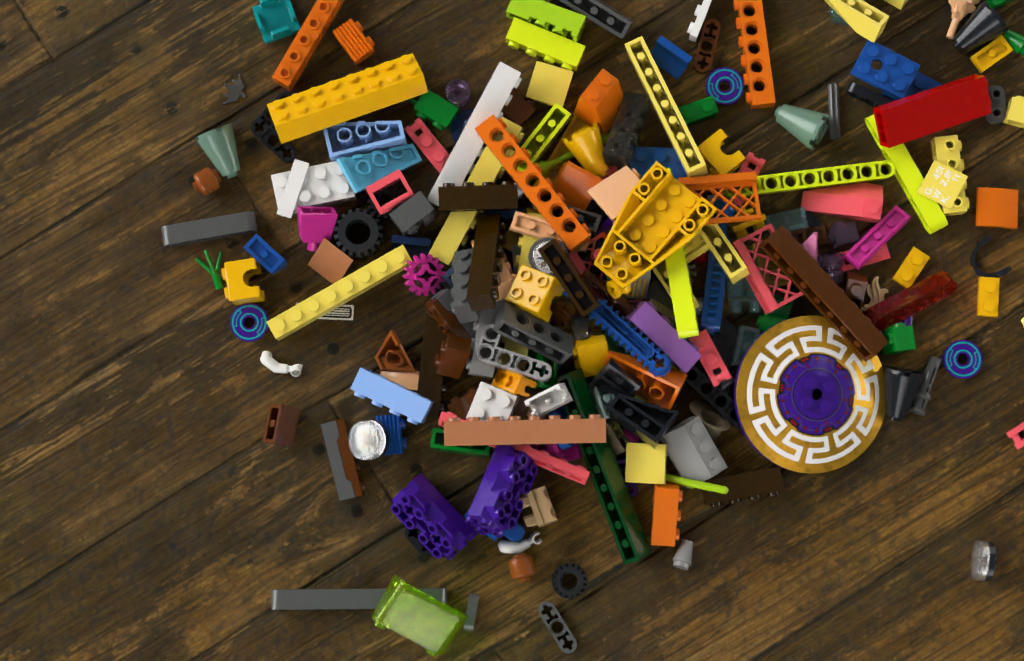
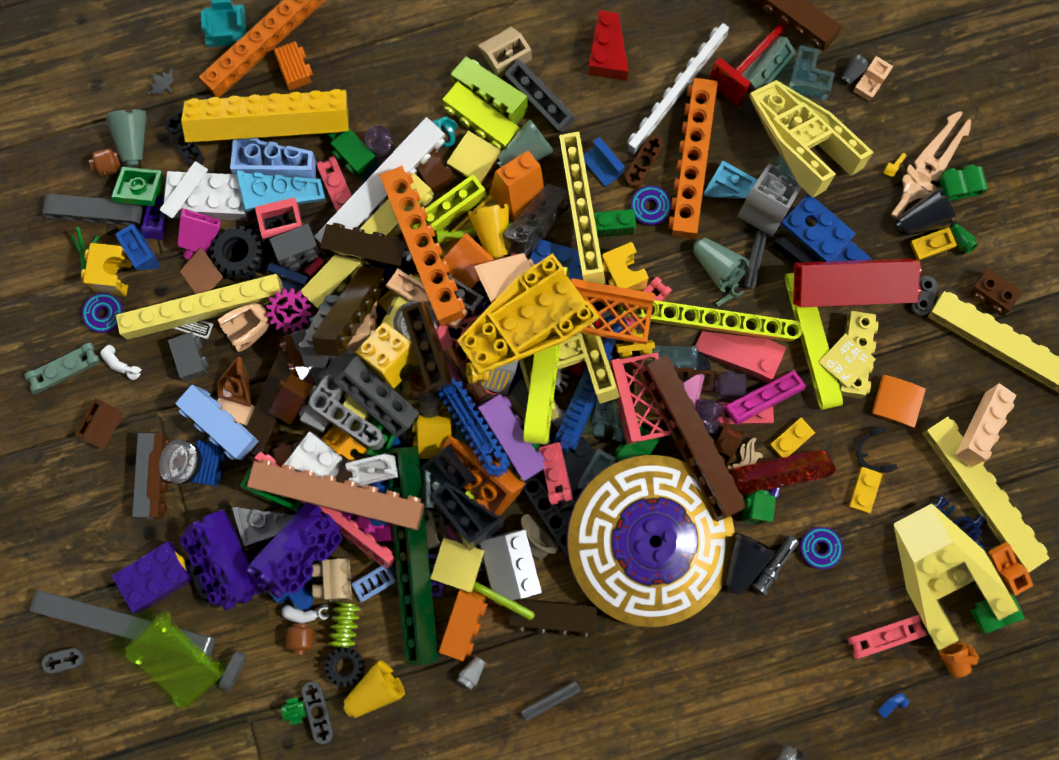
camera: 15 degrees right, 5 degrees down
none -> sand green plate [24,343,100,394]
none -> dark grey beam [42,649,85,673]
none -> green plate [112,167,165,206]
none -> dark purple piece [112,542,193,614]
none -> dark purple slope [141,197,167,240]
none -> dark grey piece [168,332,209,382]
none -> light nougat hair [218,303,270,352]
none -> light grey wing [232,507,294,547]
none -> green gear [282,697,307,725]
none -> dark red tile [305,257,326,279]
none -> lime piece [327,602,361,648]
none -> yellow cone [343,661,405,718]
none -> light blue slope [351,564,397,603]
none -> teal piece [432,117,457,147]
none -> sand green cone [497,120,554,167]
none -> dark grey axle [521,682,581,721]
none -> medium azure wing [703,161,757,199]
none -> sand green hand [716,284,743,307]
none -> light grey brick [737,163,801,237]

